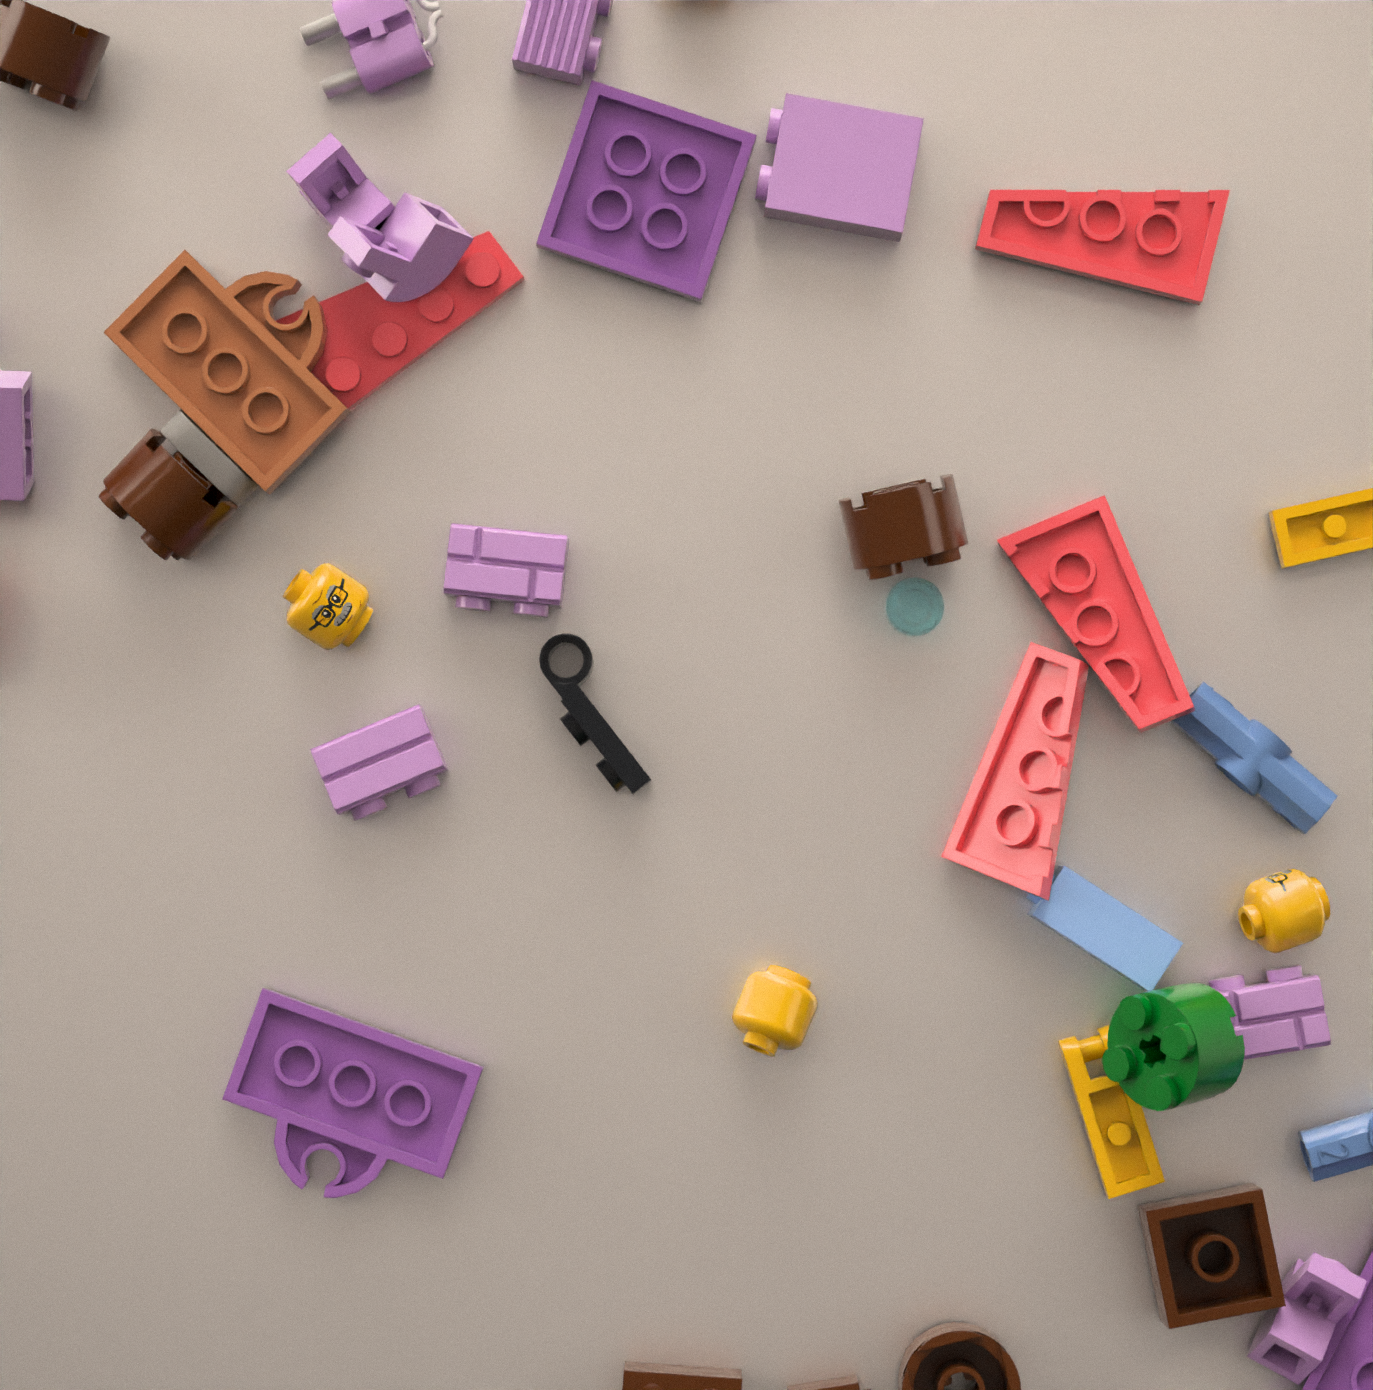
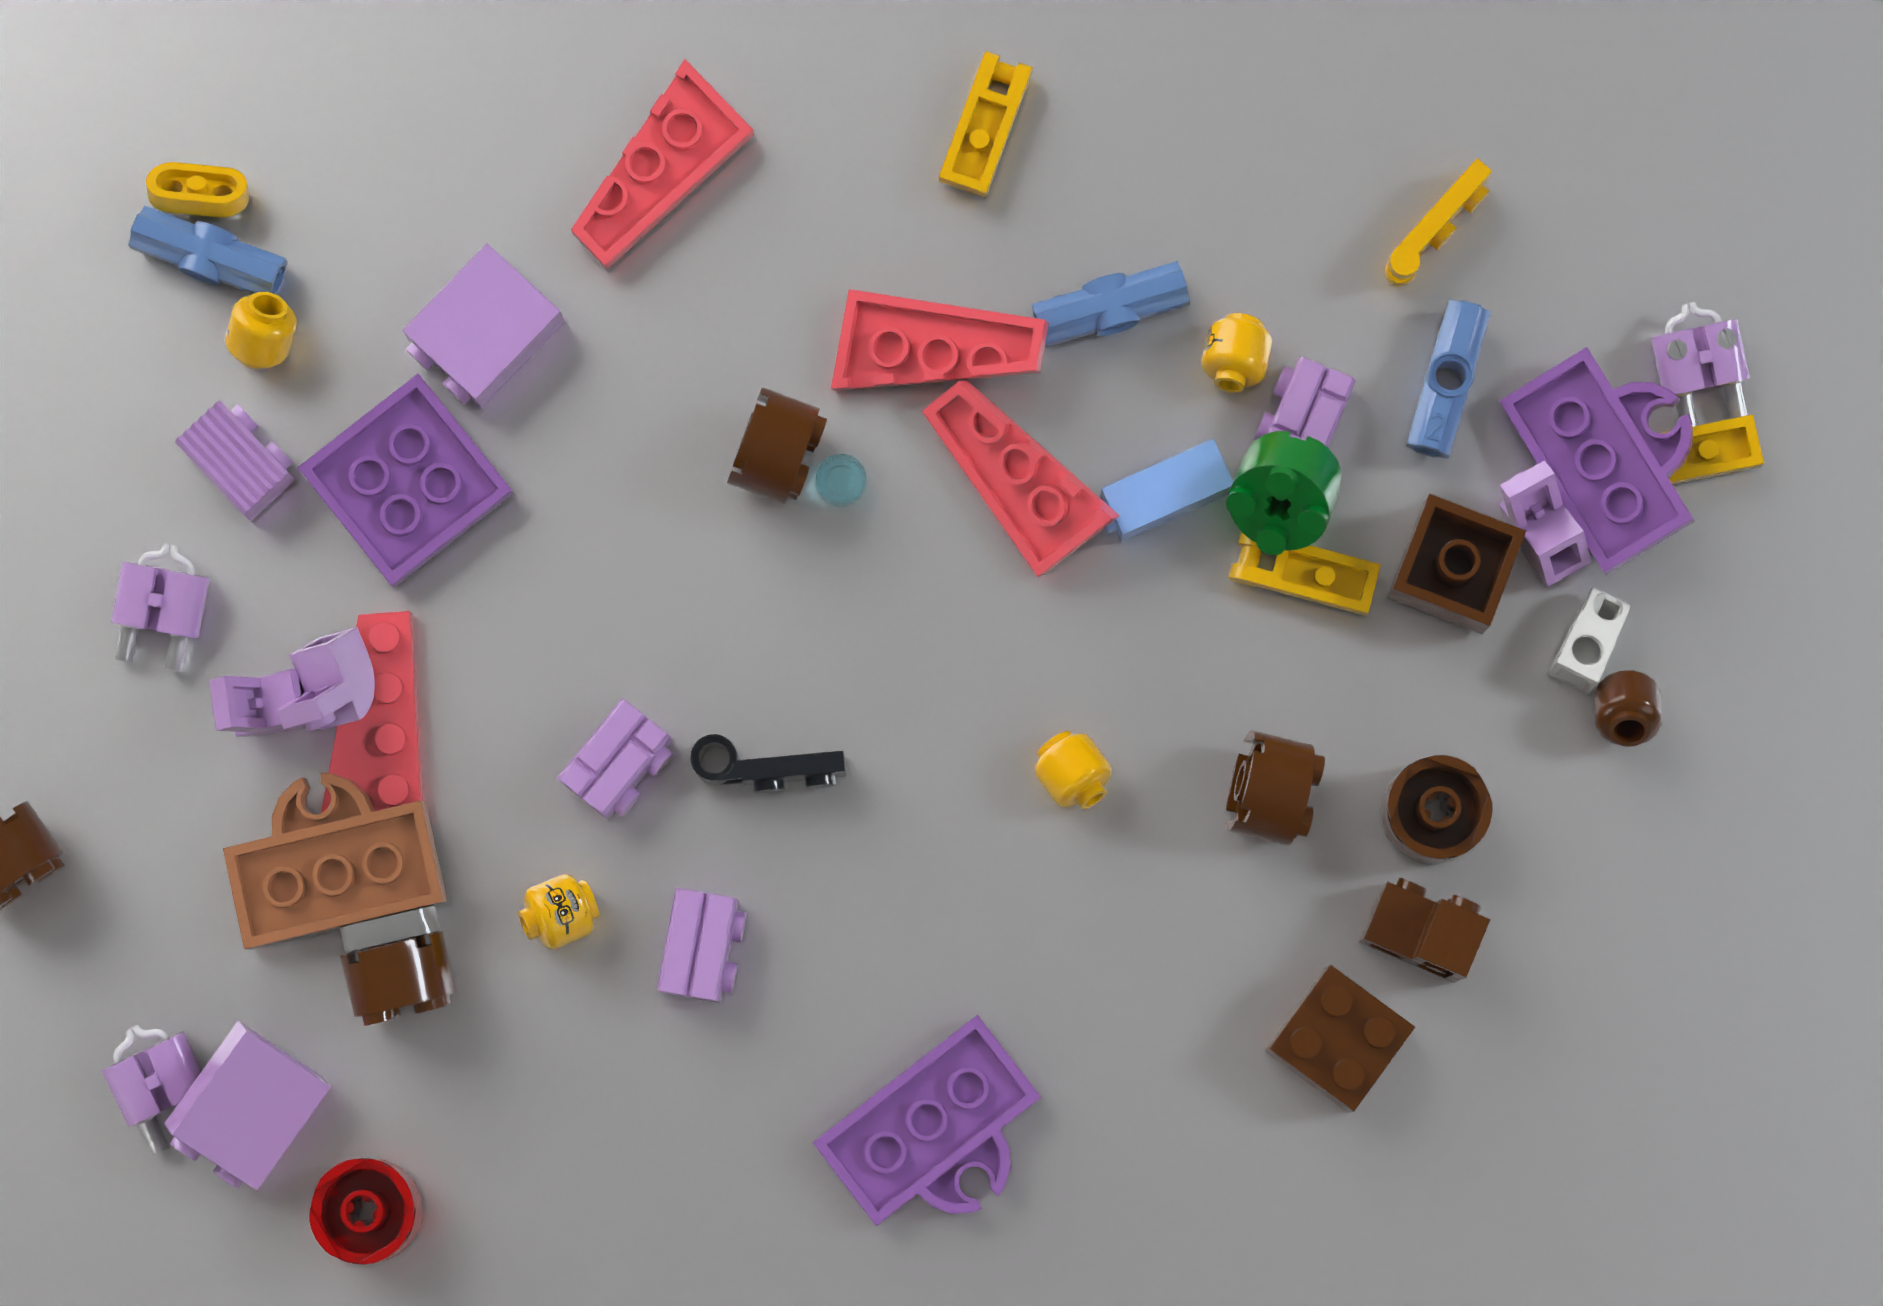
camera: 55 degrees left, 5 degrees down
none -> reddish brown brick [1225,730,1325,845]

